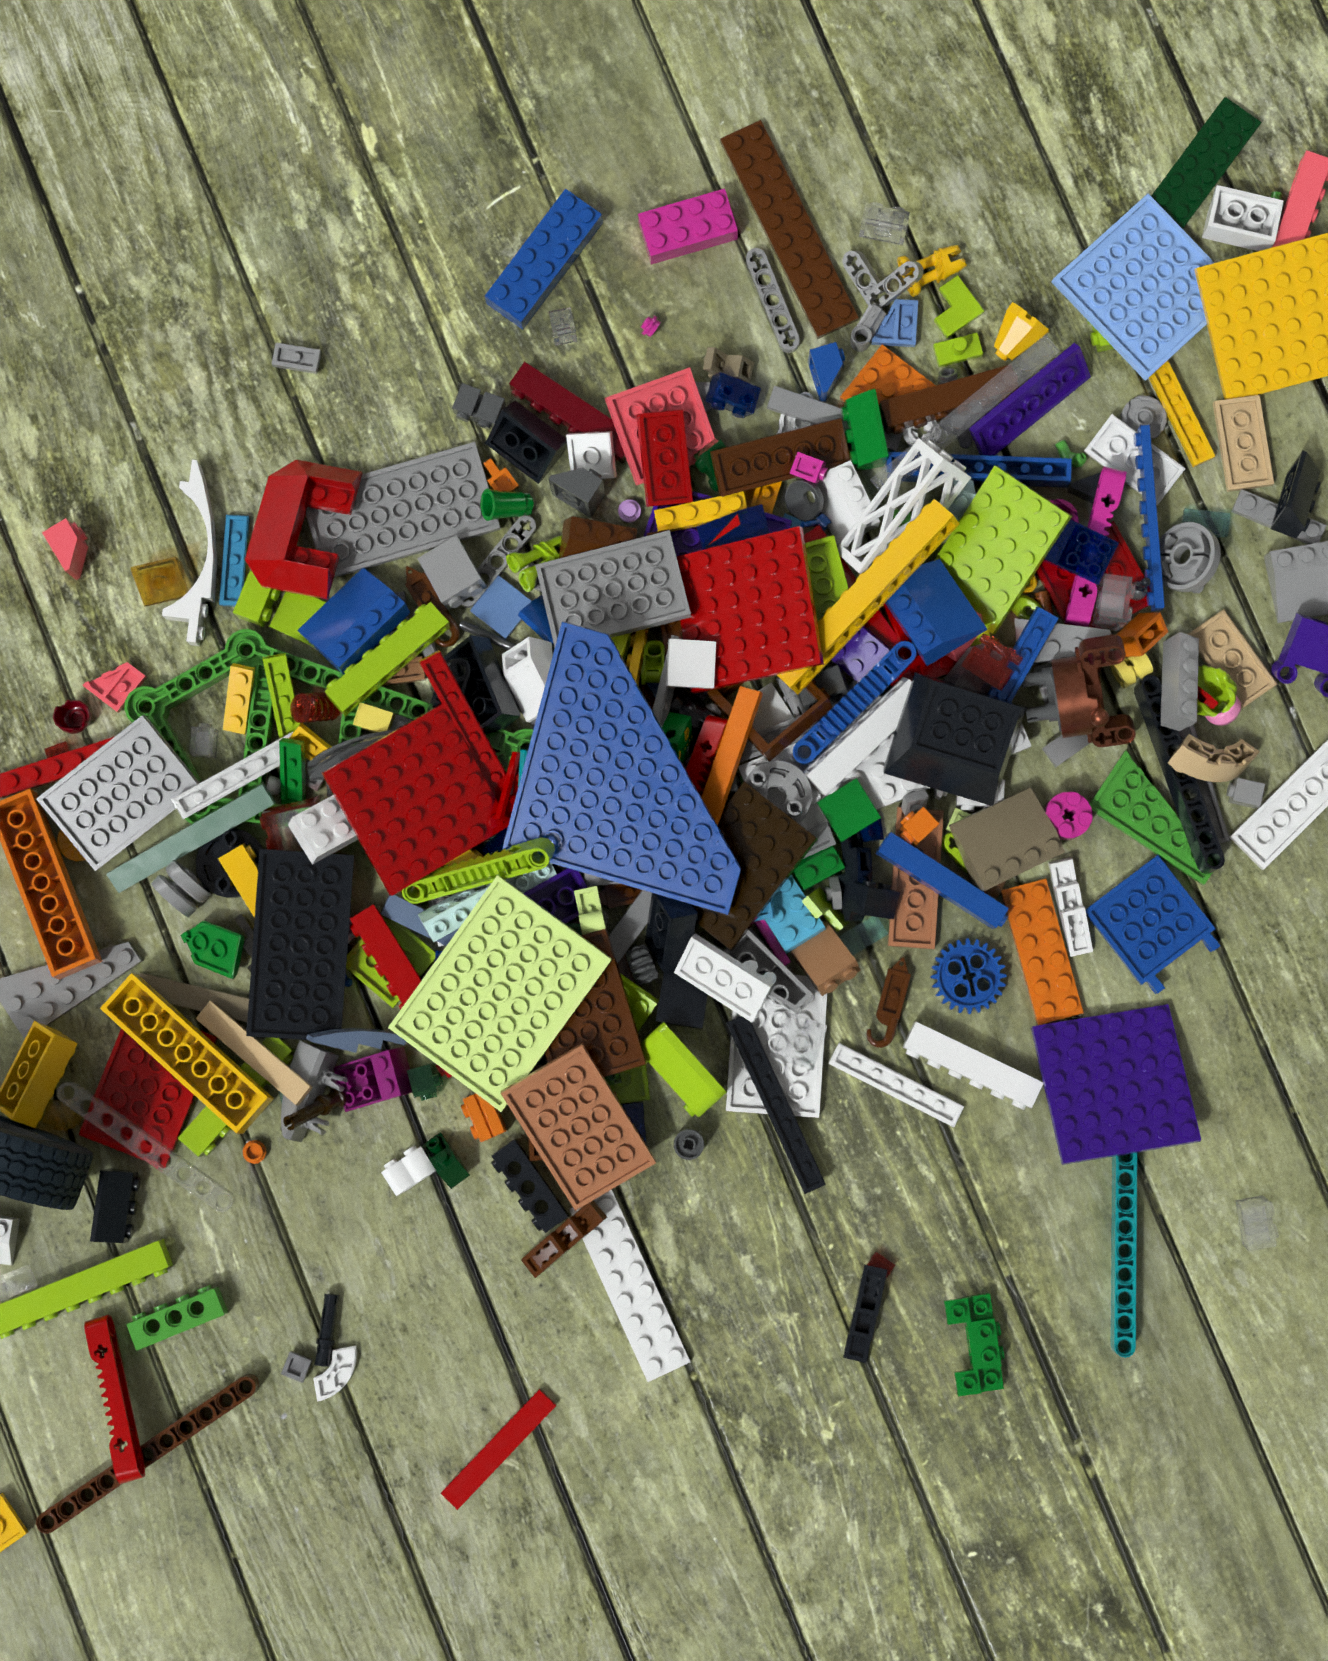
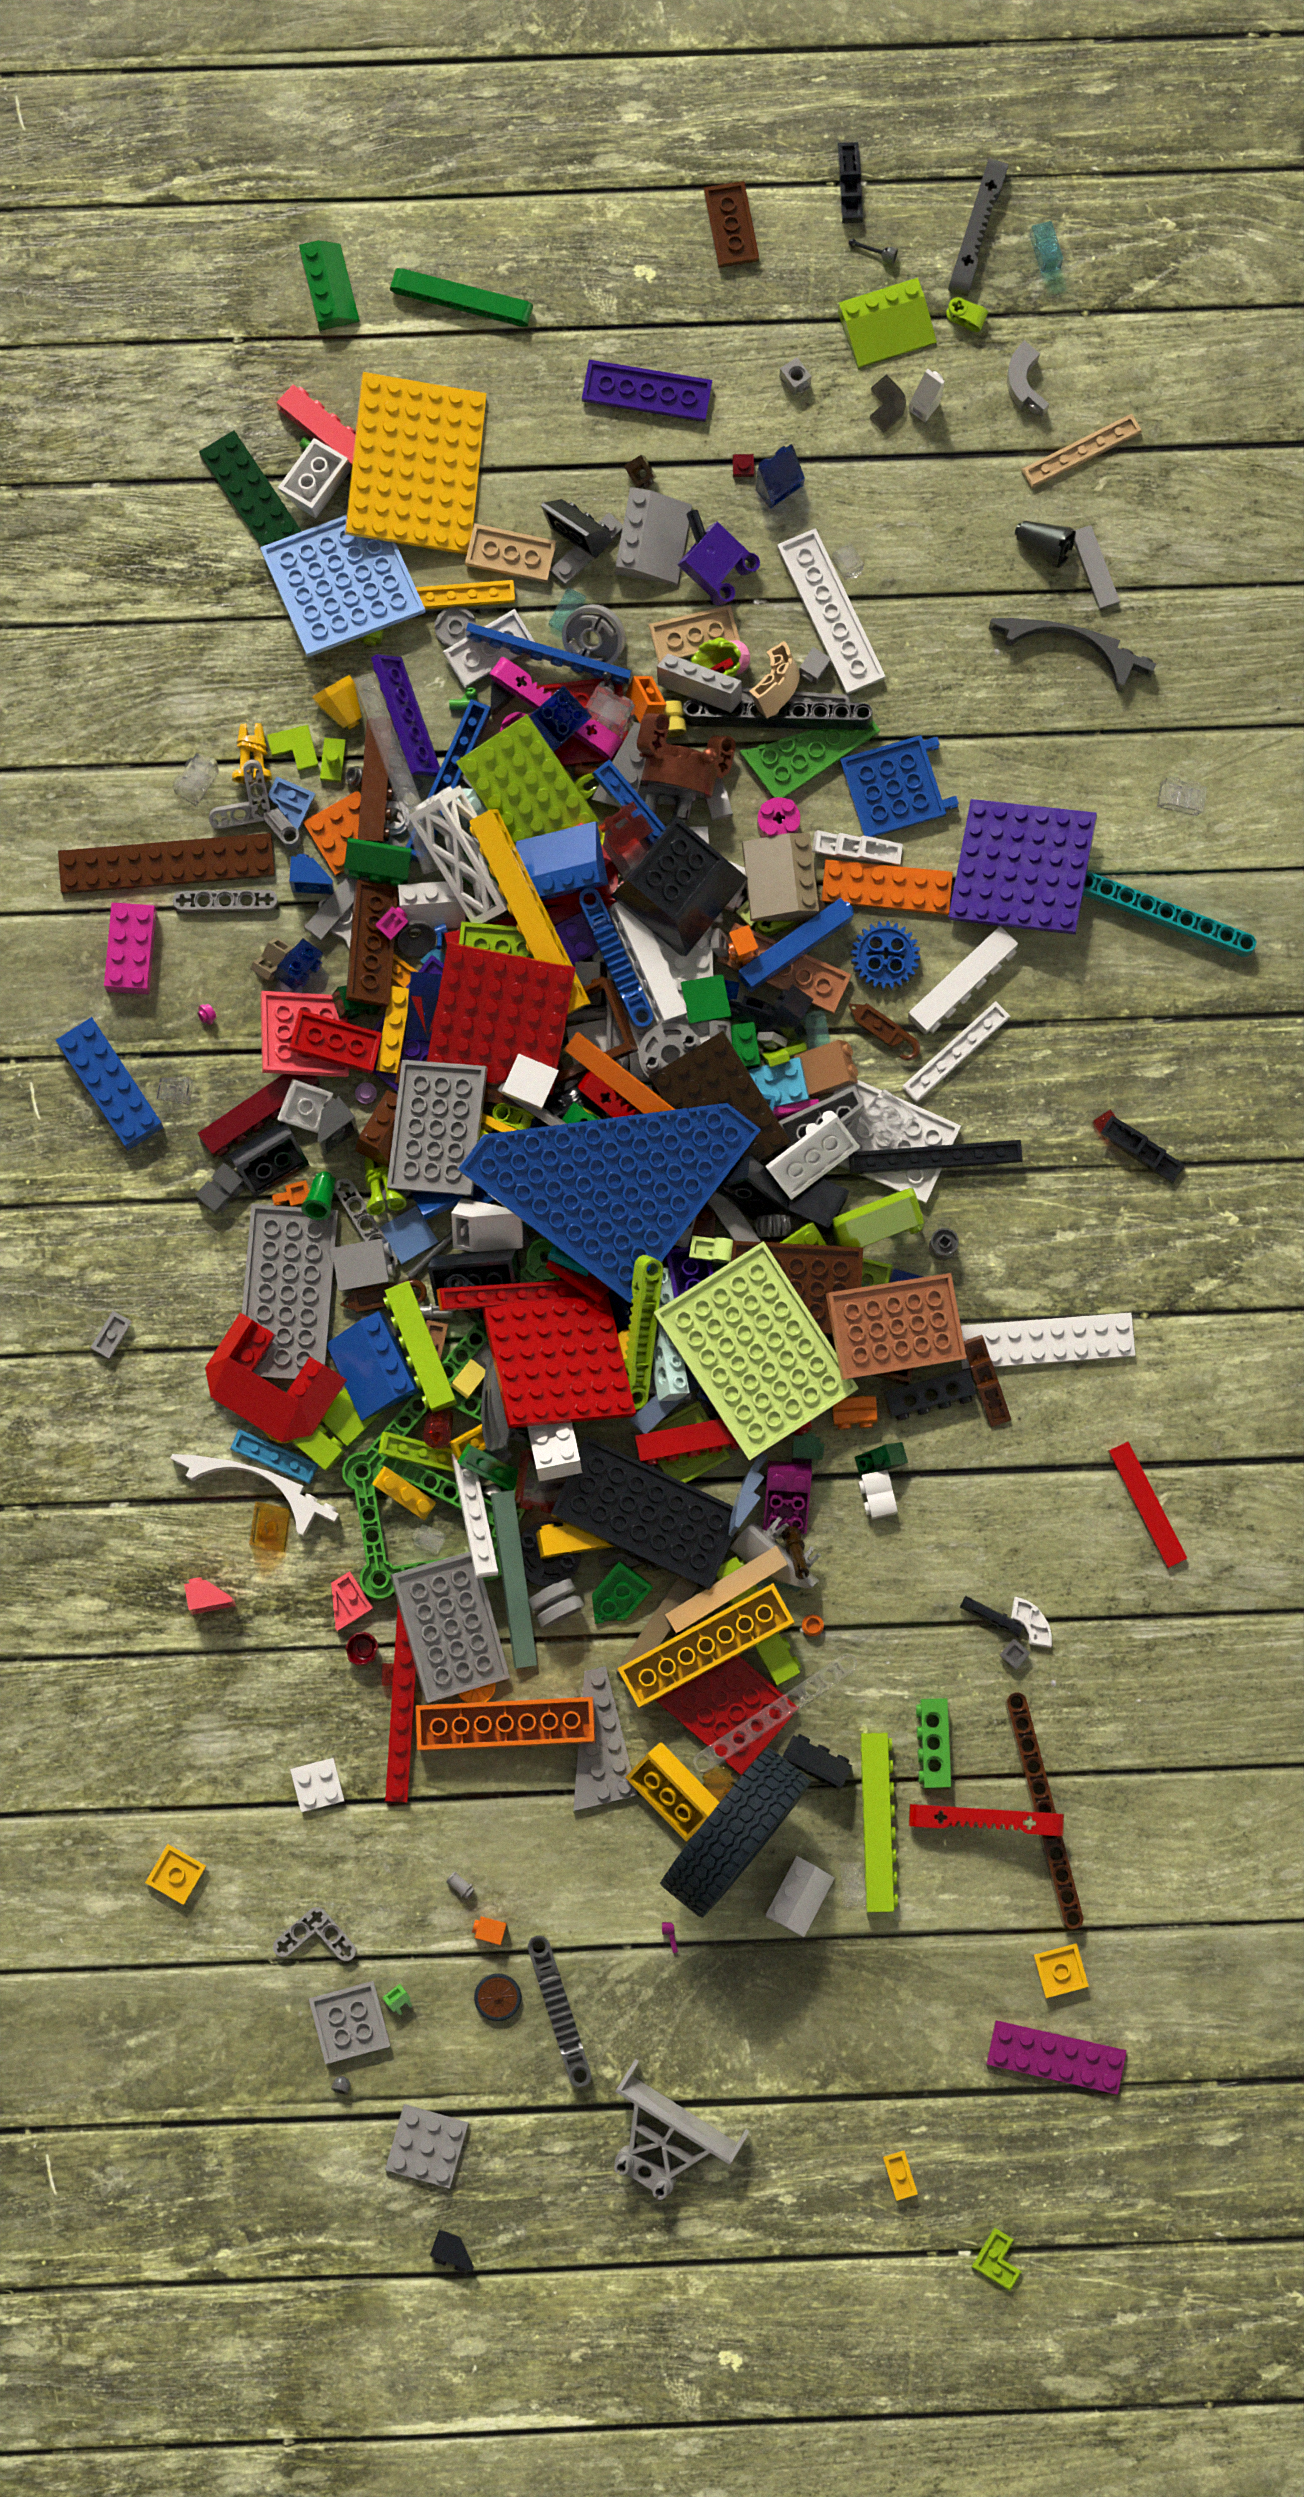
camera: 80 degrees left, 5 degrees down
green bracket [943,1293,1005,1397] -> none

